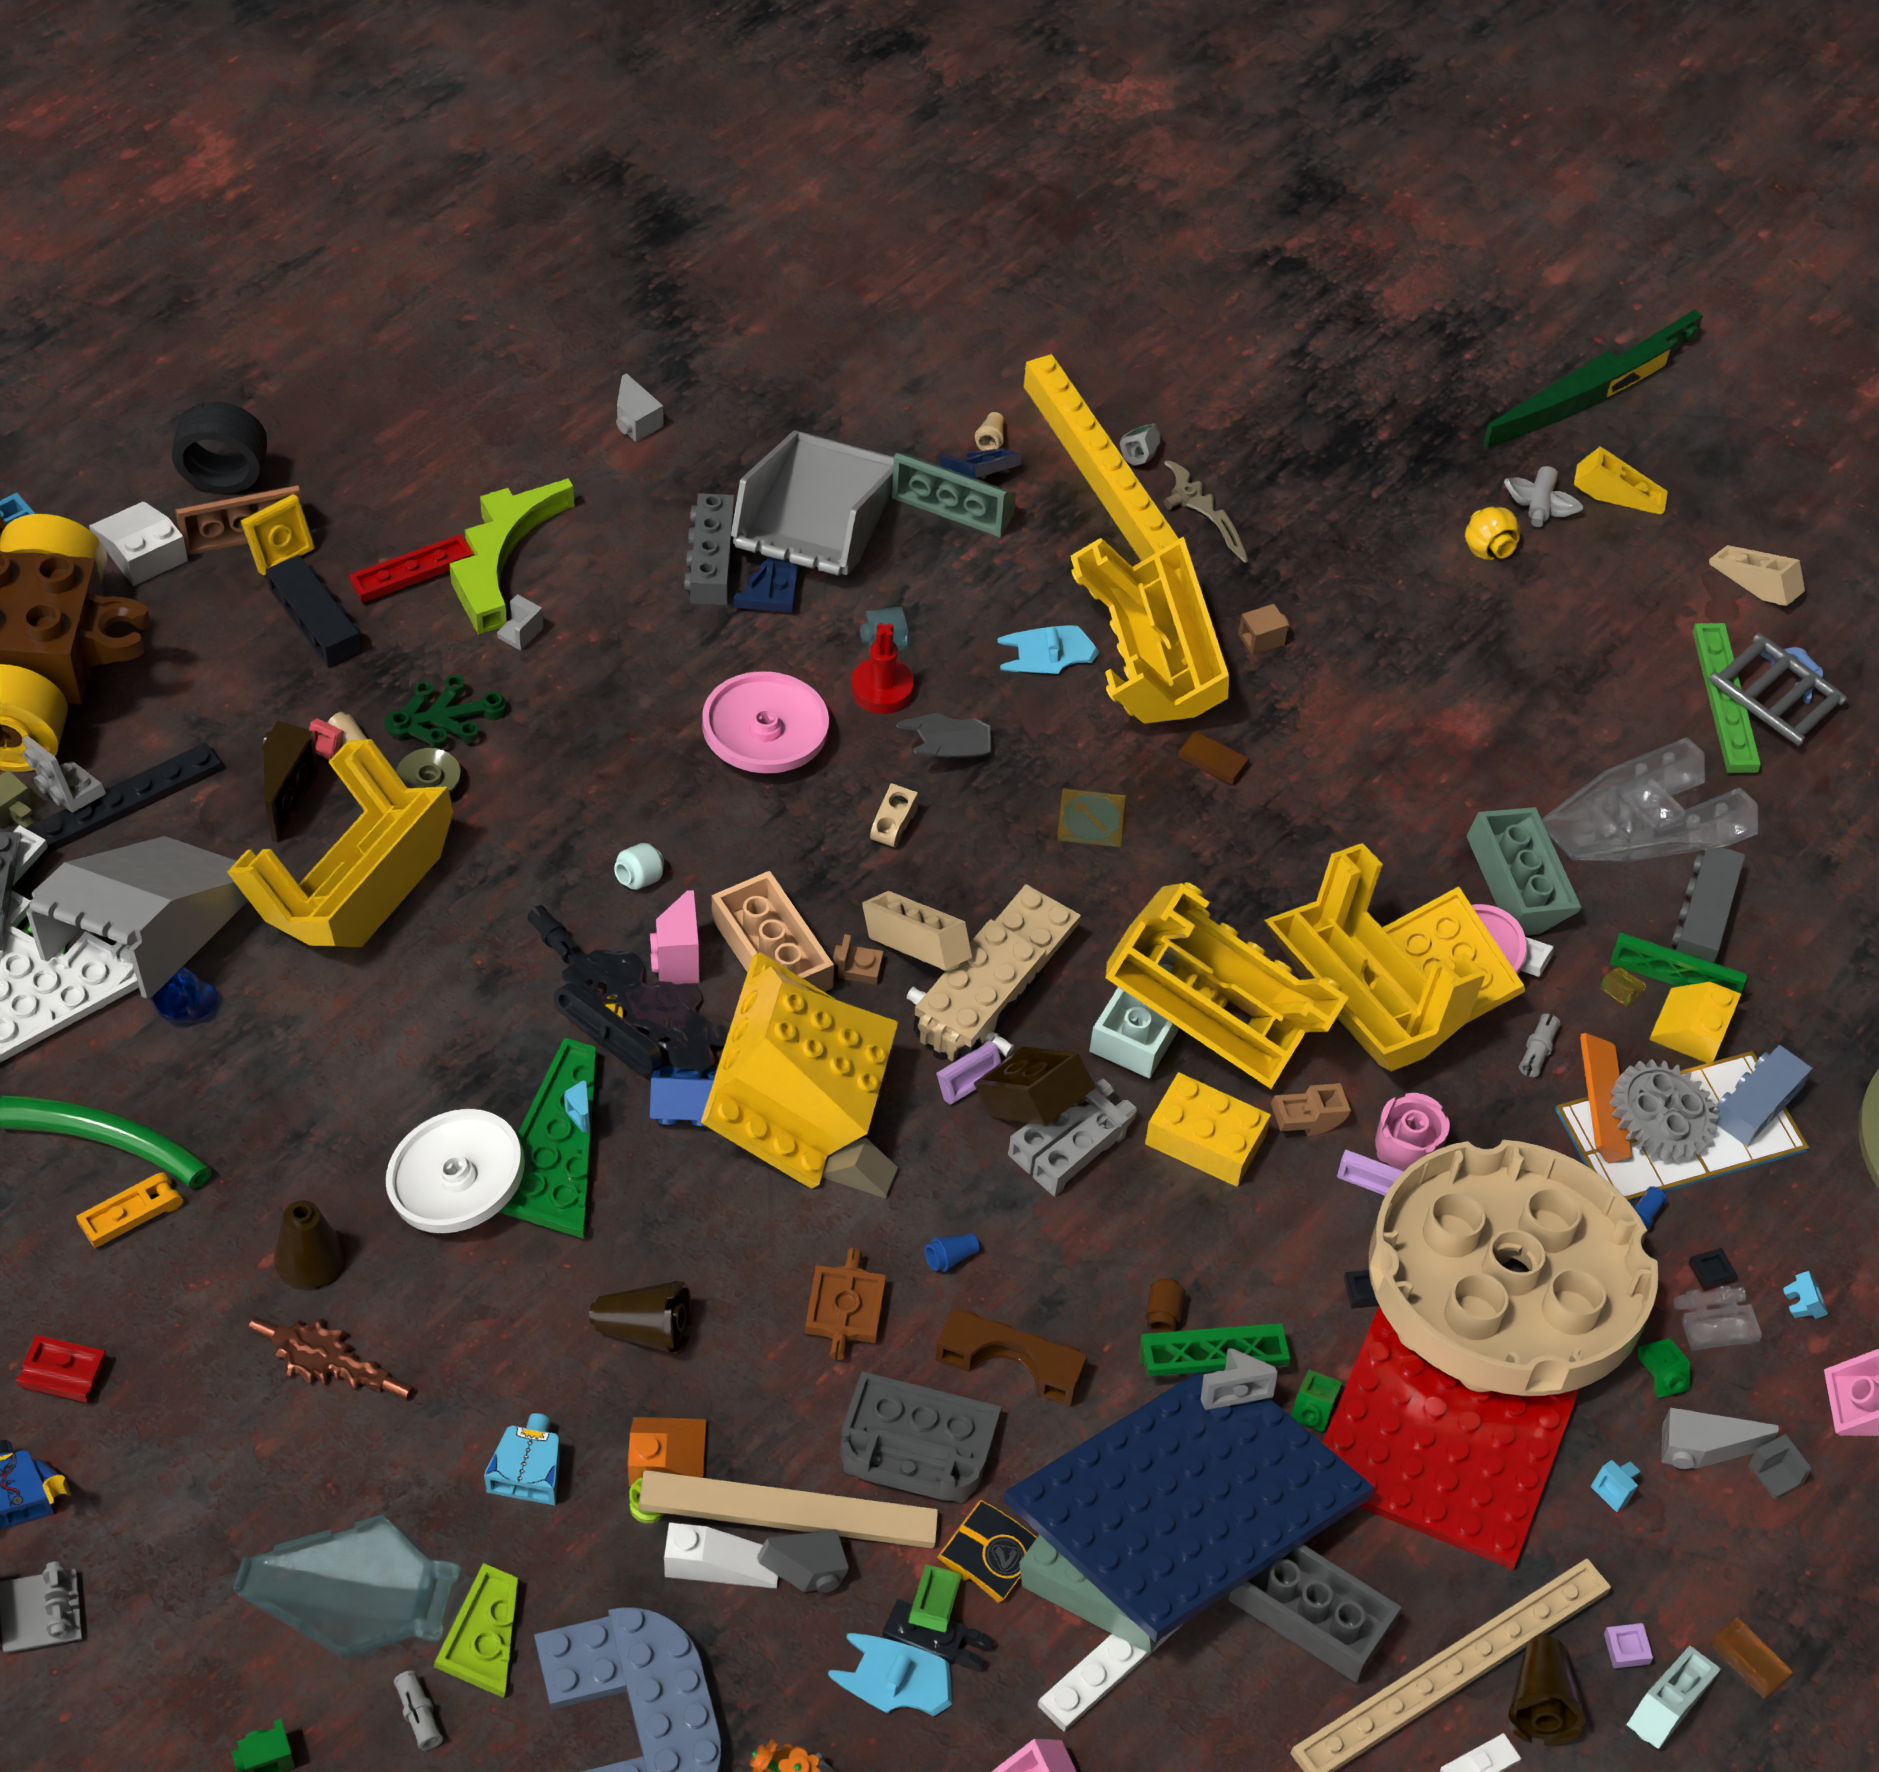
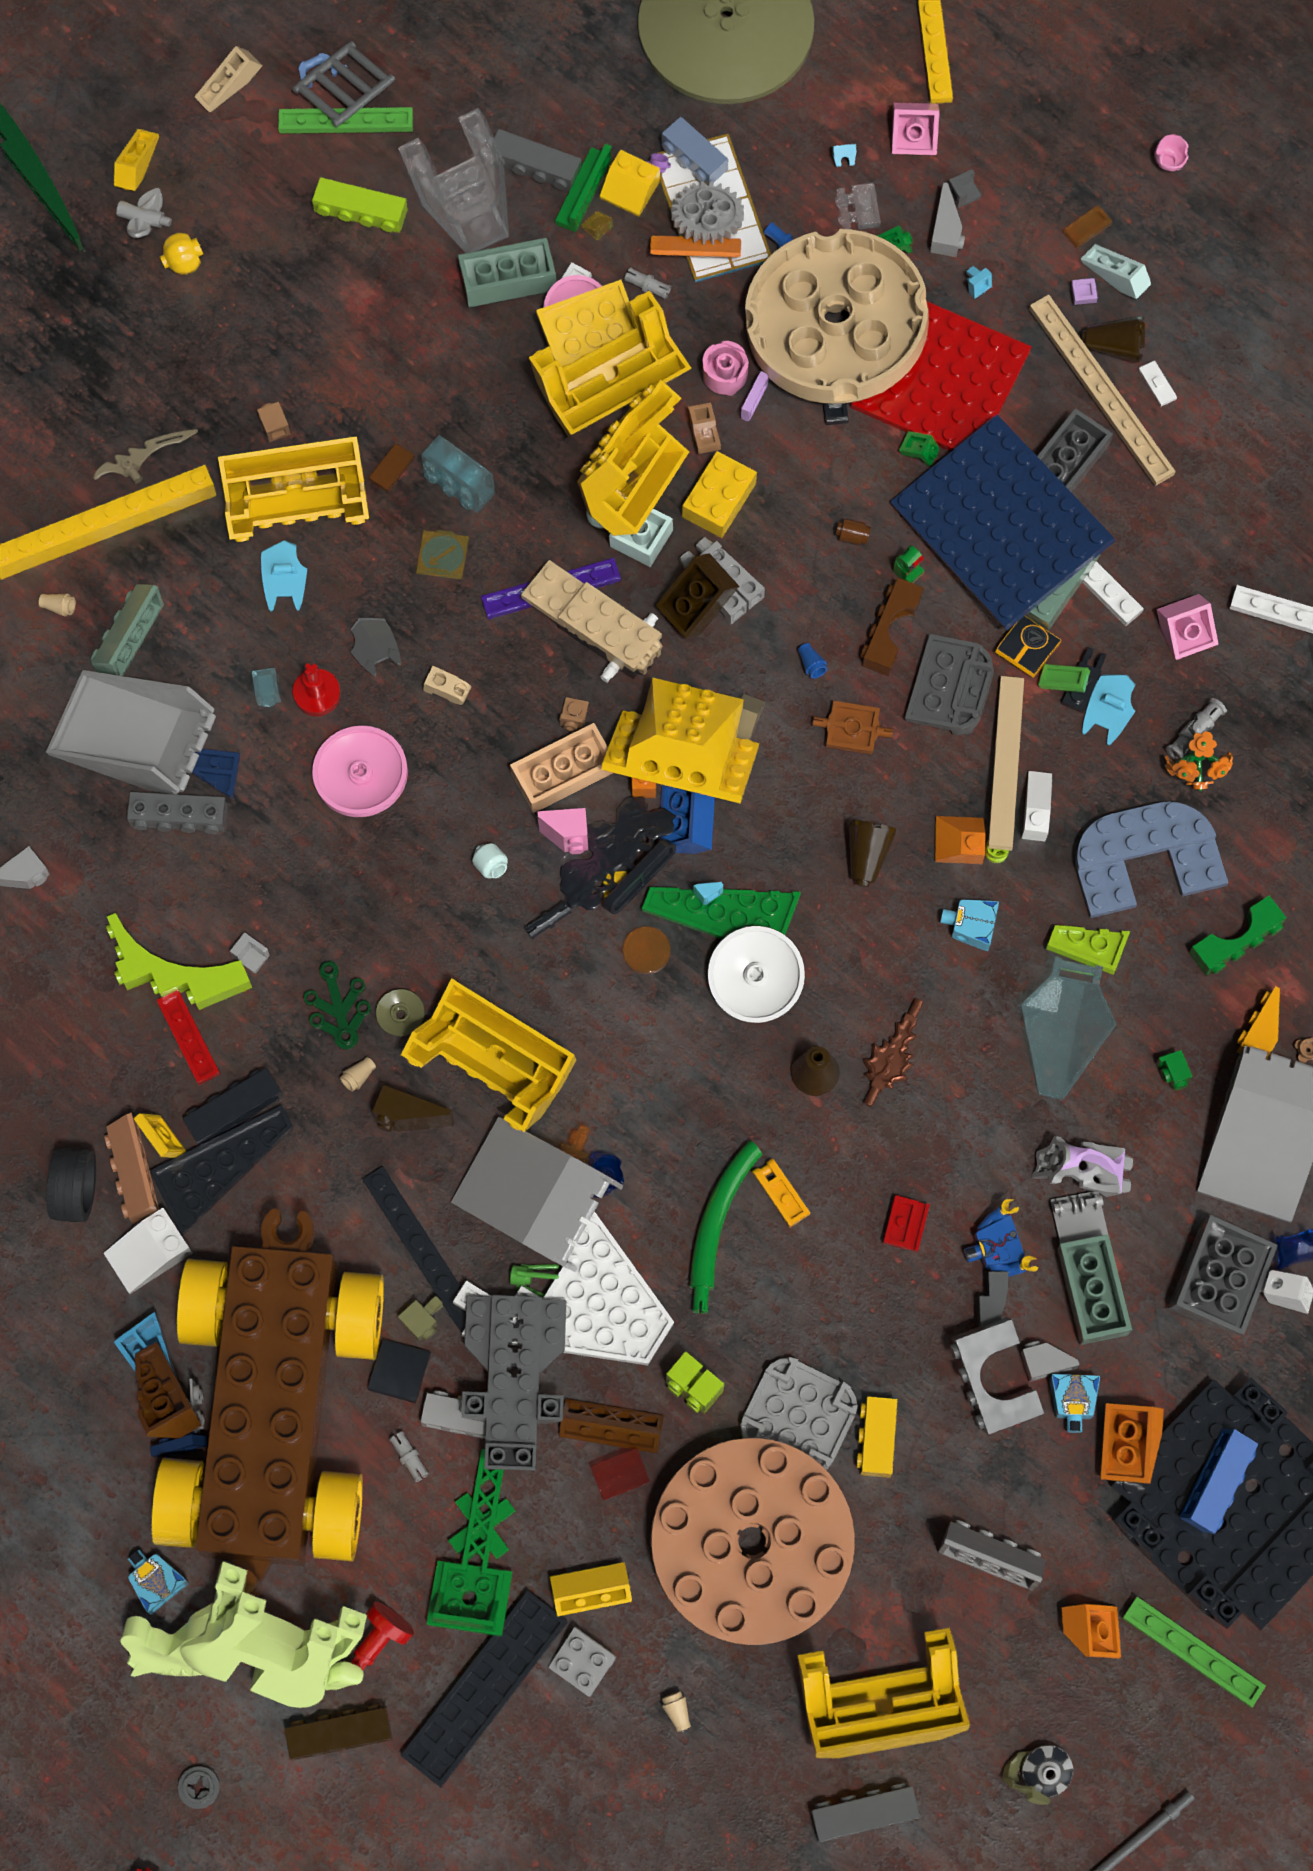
camera: 85 degrees left, 20 degrees up
light grey bracket [22,736,106,813] -> none
coral tile [309,718,344,760] -> none
light grey pin [393,1670,443,1751] -> none
dark grey slope [757,1529,849,1593] -> none
tan brick [862,891,972,970] -> none
lavender tile [936,1041,1001,1105] -> none
dark blue wing [940,448,1021,480] -> none
light grey rock [1119,424,1161,465] -> none
green fence [1138,1323,1290,1376] -> none
light grey slope [1201,1349,1277,1410] -> none
black tile [1688,1248,1738,1292] -> none
none -> black wing [150,1105,293,1236]
none -> lime brick [312,177,408,233]
none -> clear light blue brick [421,435,495,513]
none -> dark purple tile [481,558,621,620]
none -> clear orange brick [560,1125,590,1164]
none -> clear orange tile [623,927,671,974]
none -> medium lavender plate [646,153,671,173]
none -> green leg [893,545,925,584]
none -> light grey hips [1032,1136,1133,1197]

